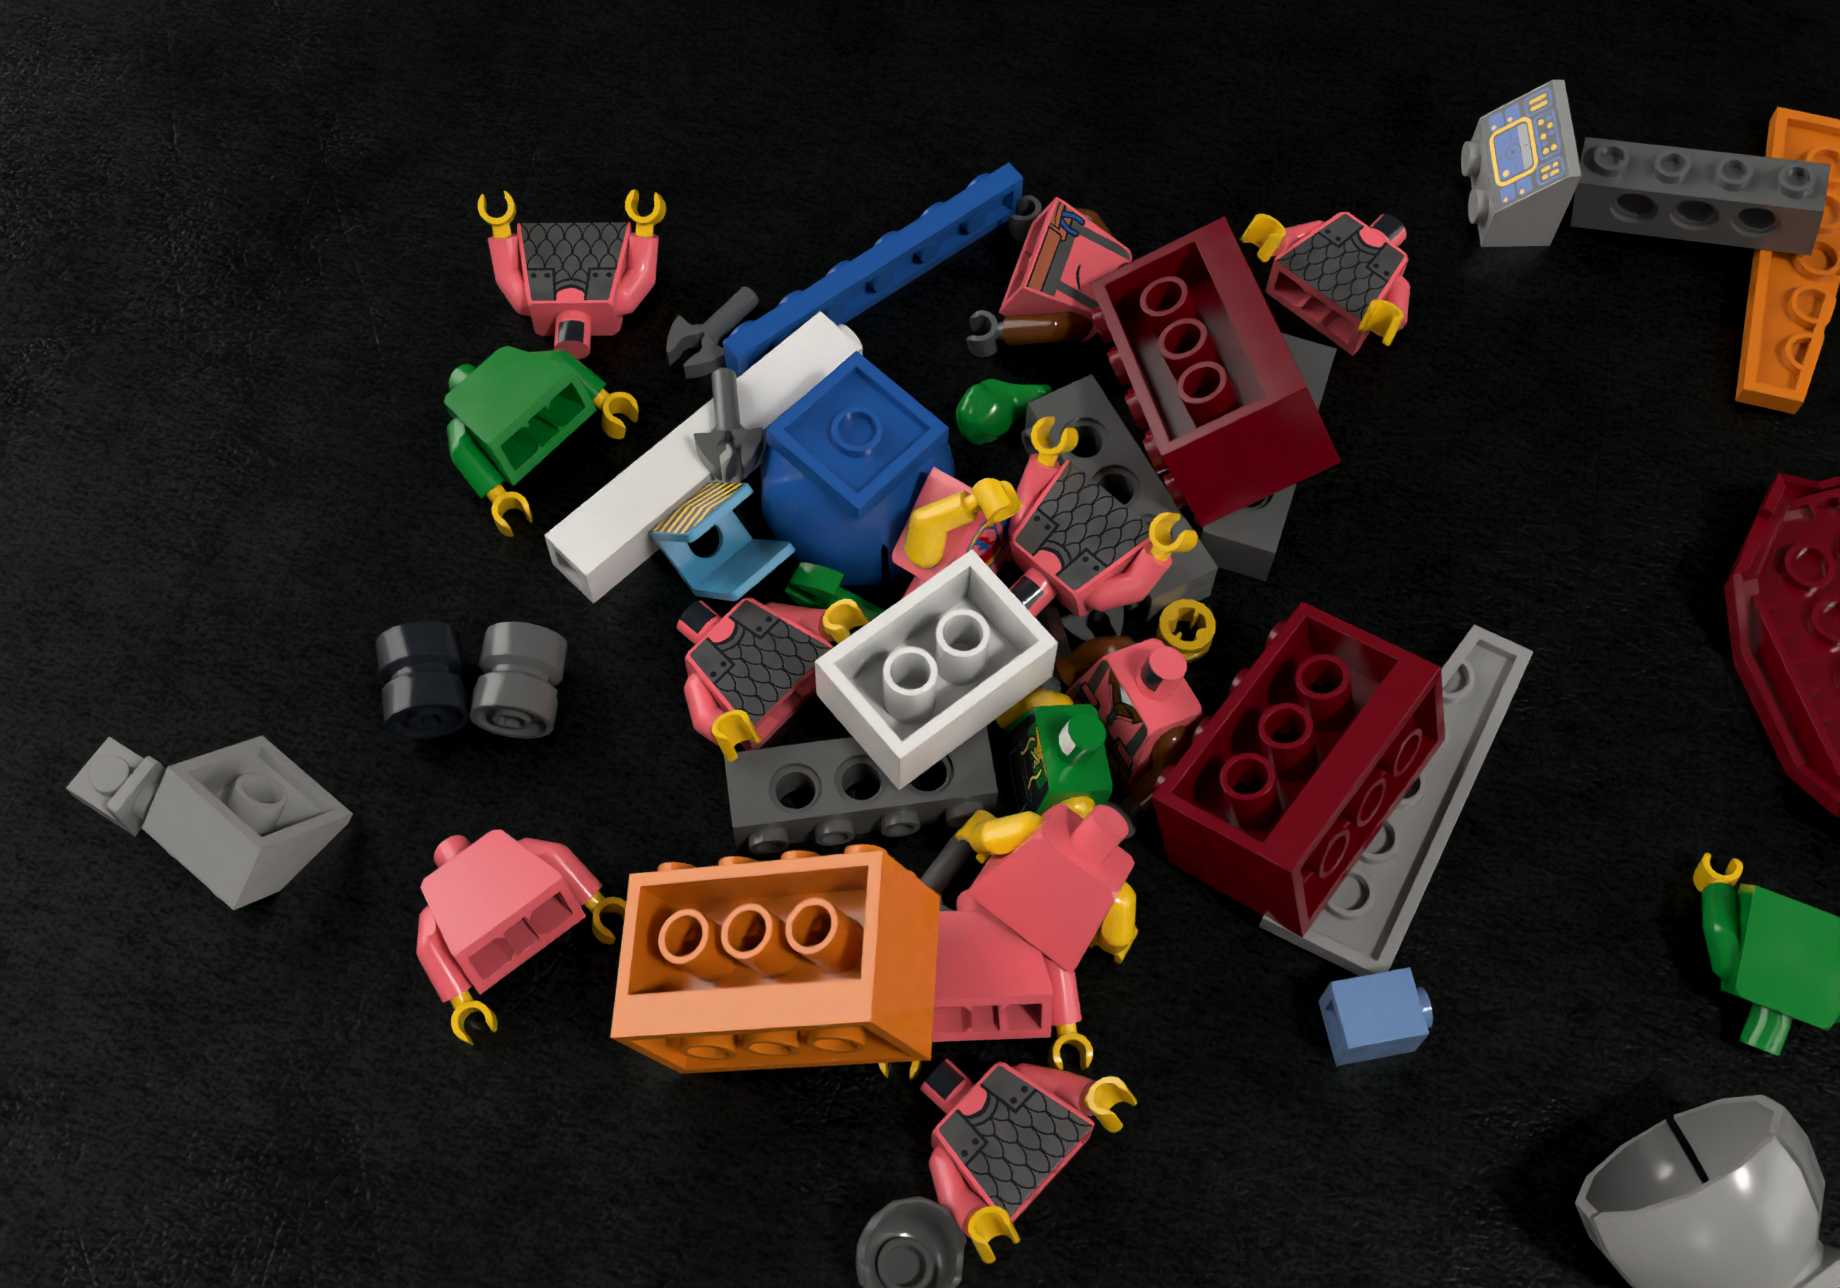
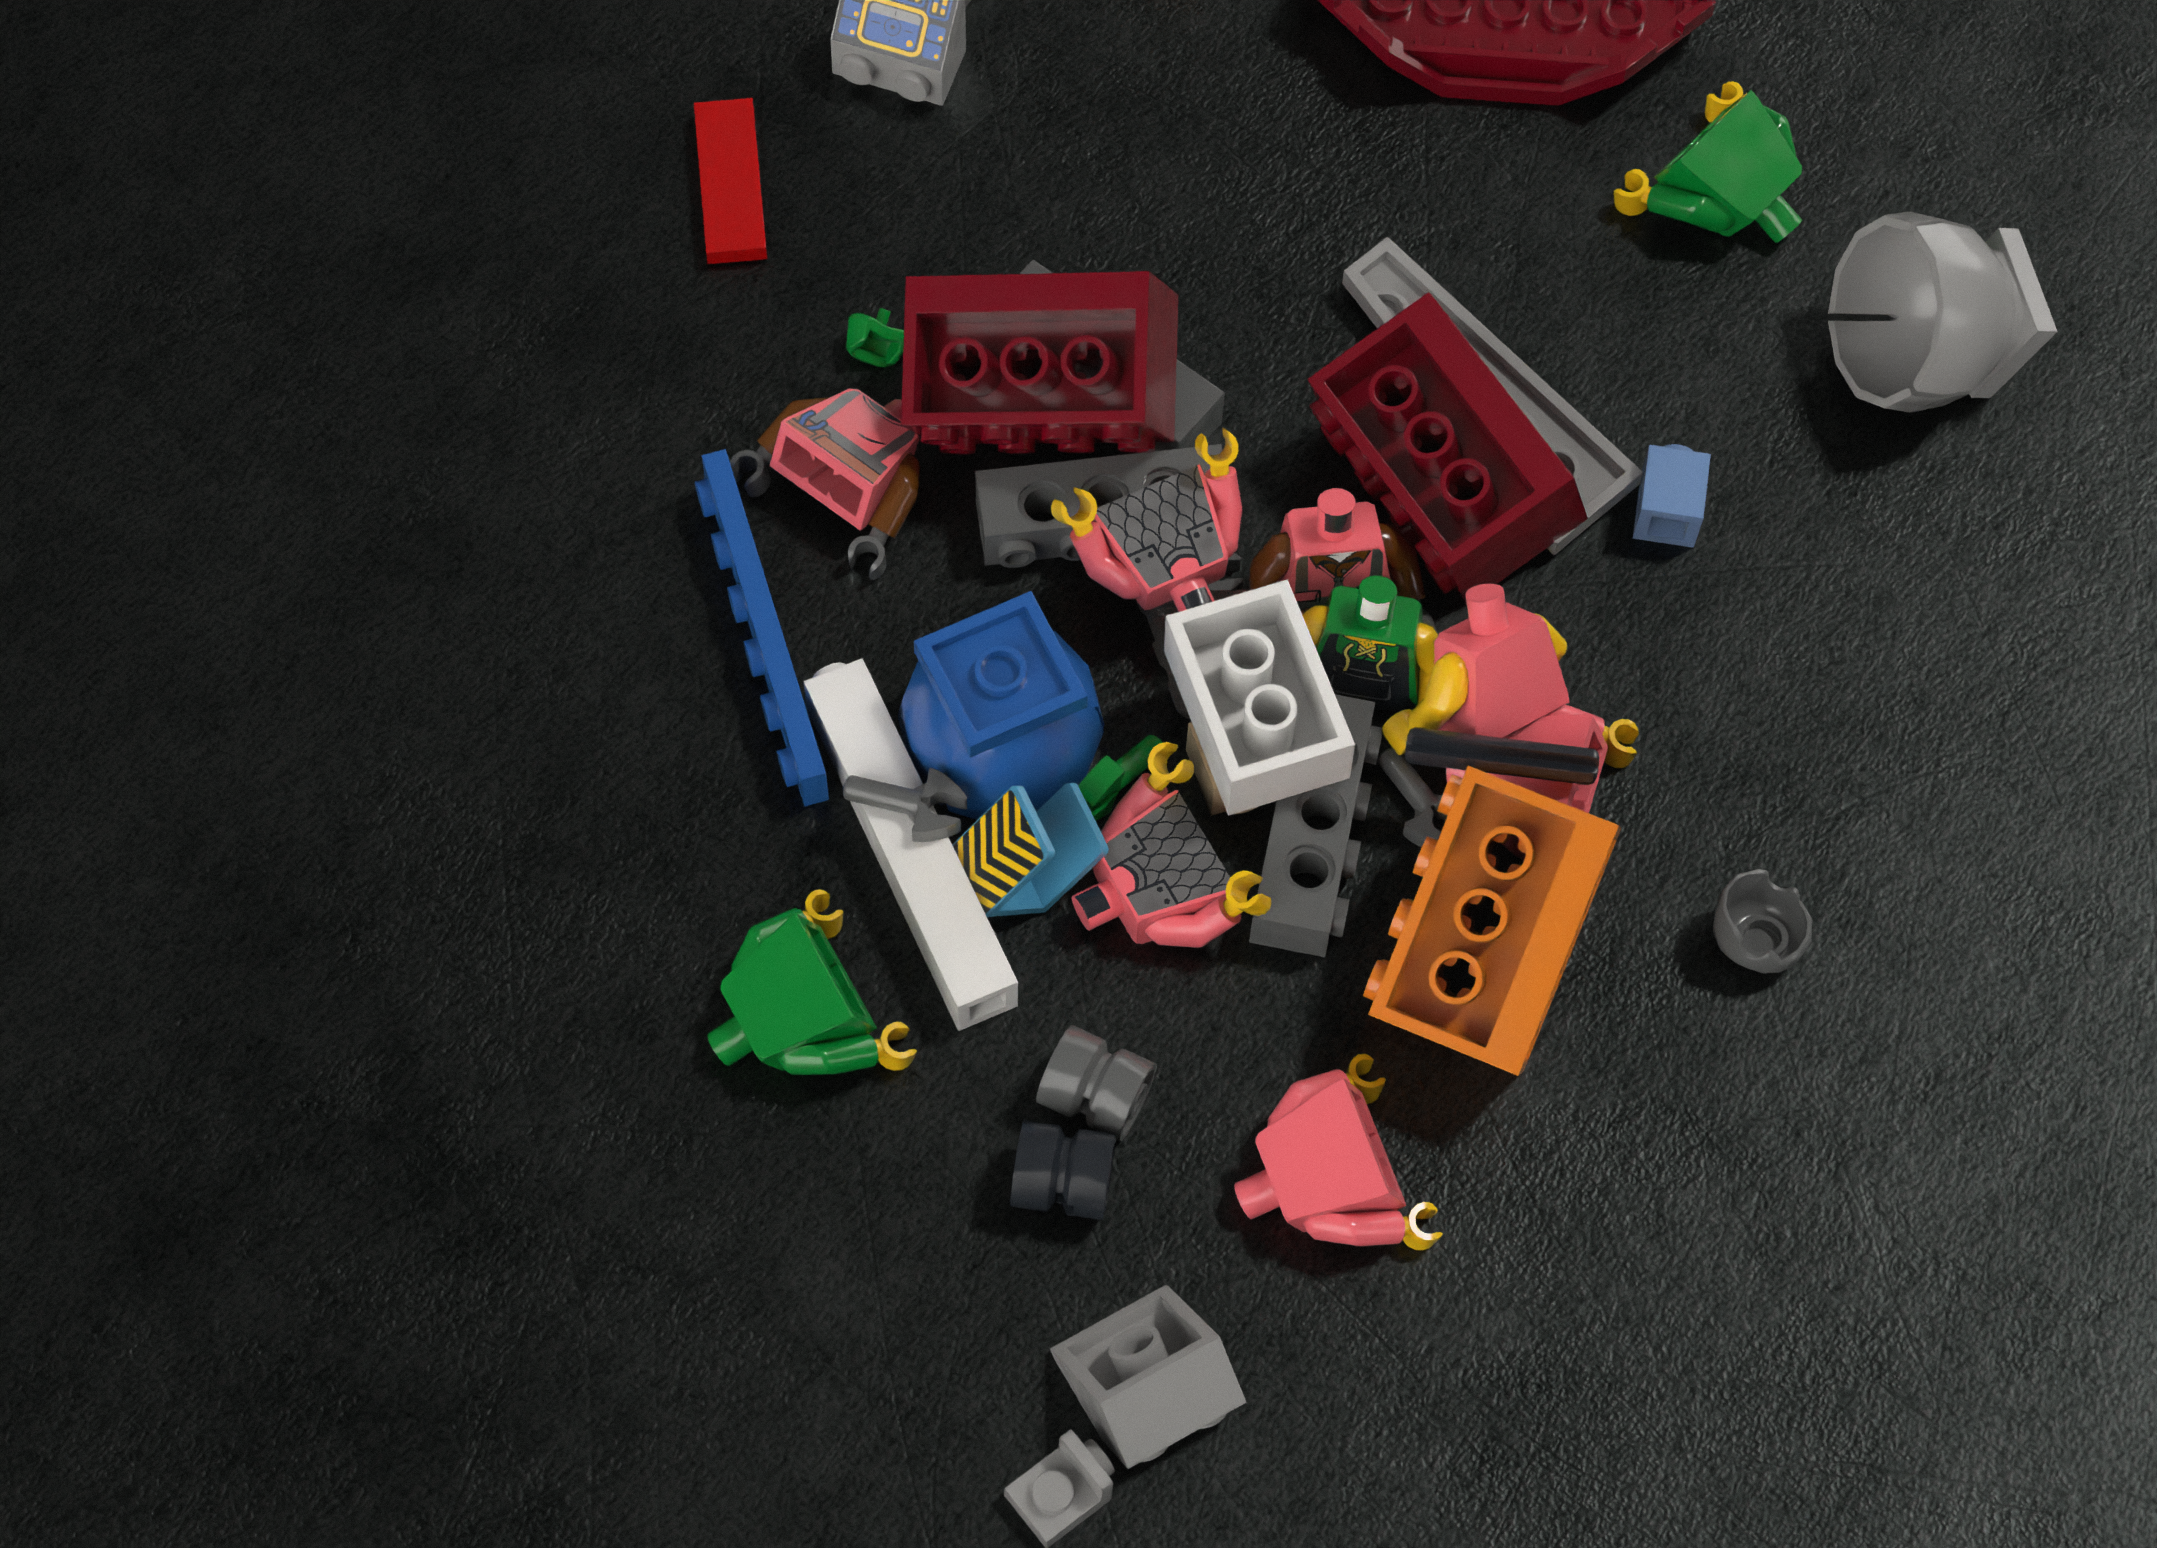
camera: 70 degrees left, 0 degrees up
torso [478,190,666,359] -> none
dark grey bar [666,287,759,379] -> none
torso [892,467,1022,599] -> none
torso [920,1059,1137,1264] -> none
green animal [955,379,1052,445] -> none
yellow bush [1156,599,1215,663] -> none
torso [1240,212,1410,356] -> none
none -> red tile [694,98,767,264]
none -> black axle [1405,727,1599,785]

